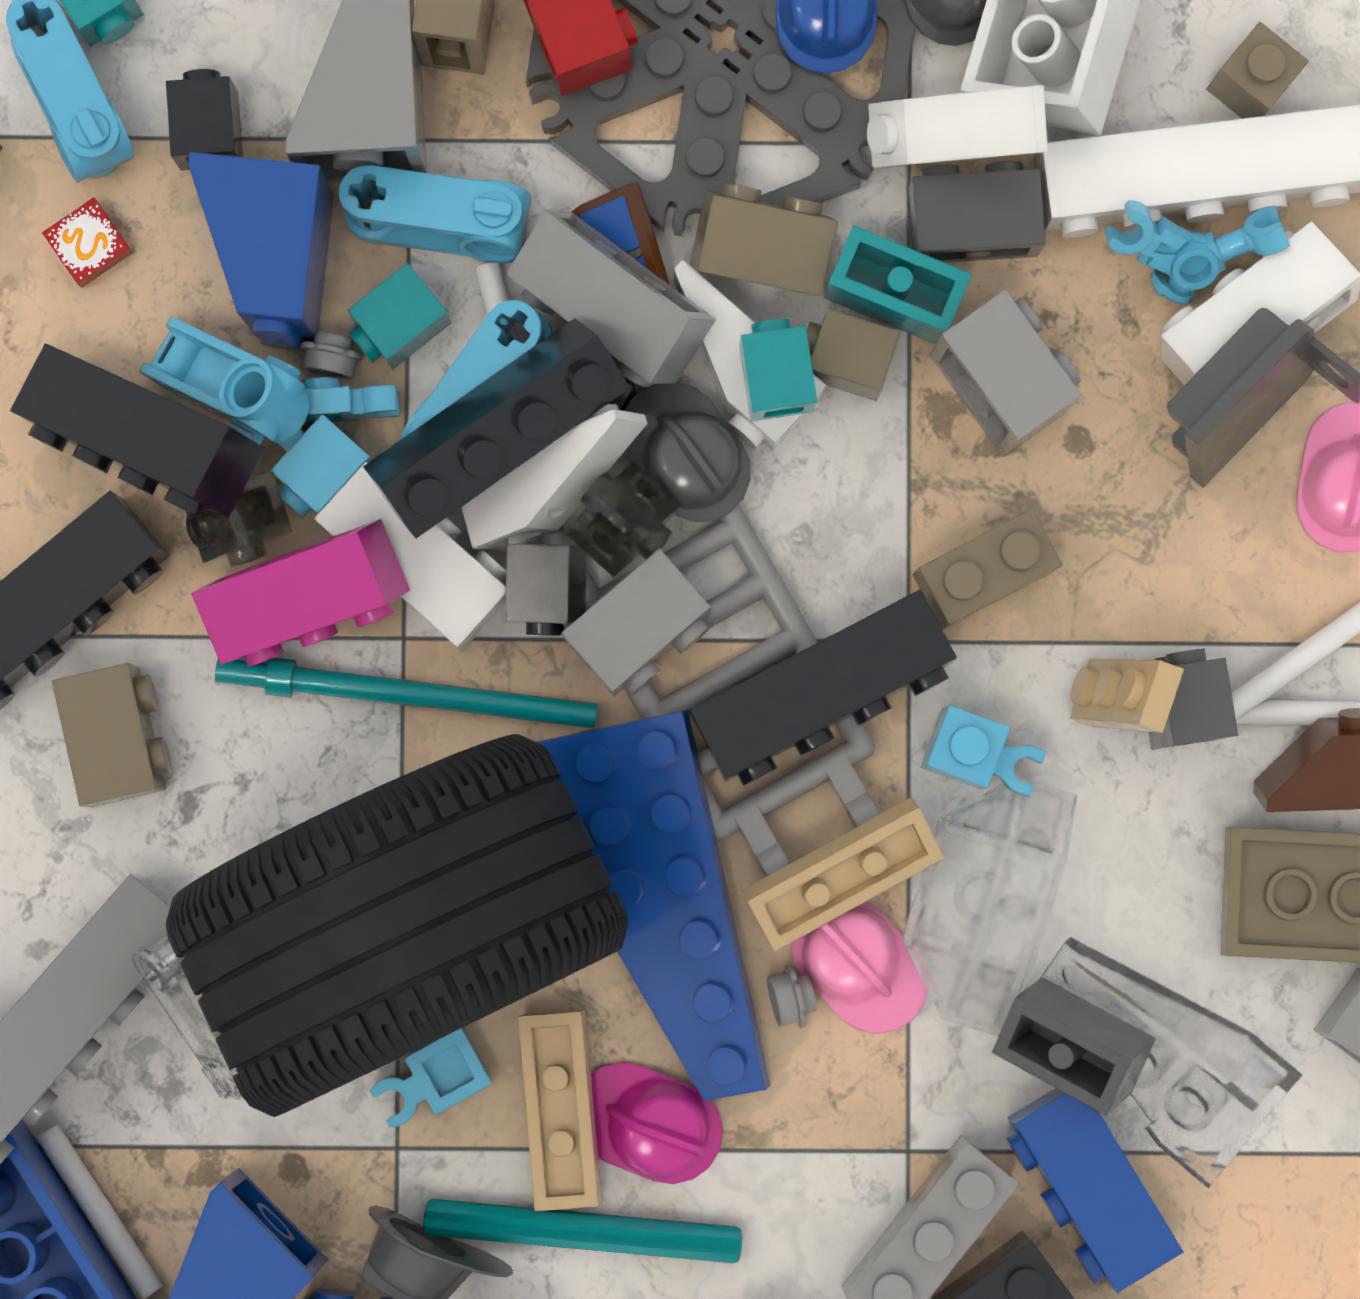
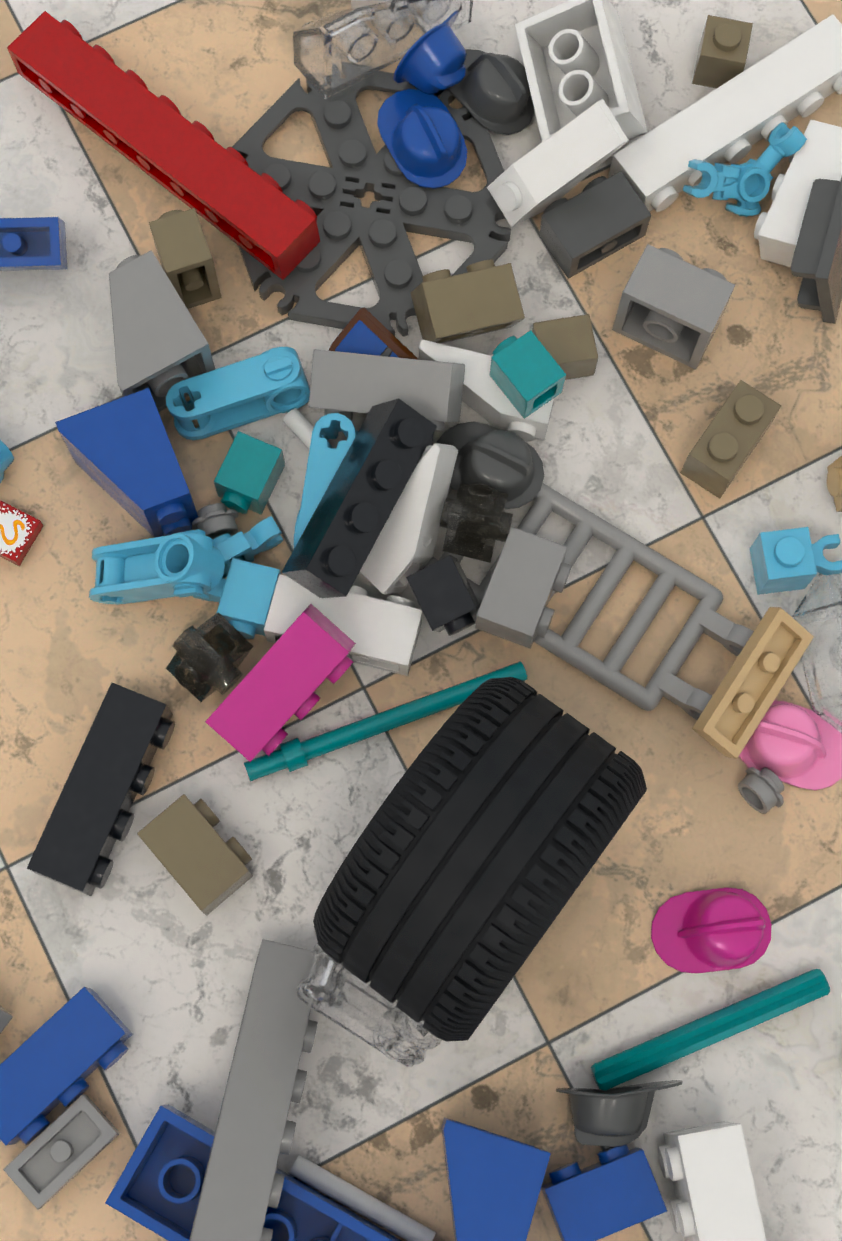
camera: 25 degrees left, 10 degrees down
black brick [10,343,265,518] -> none
black brick [166,69,243,171] -> none
medium azure plate [370,1027,493,1127] -> none
tan plate [518,1010,602,1211] -> none
blue wing [536,709,770,1101] -> none
black brick [689,589,957,786] -> none
teal brick [824,225,972,344] -> none

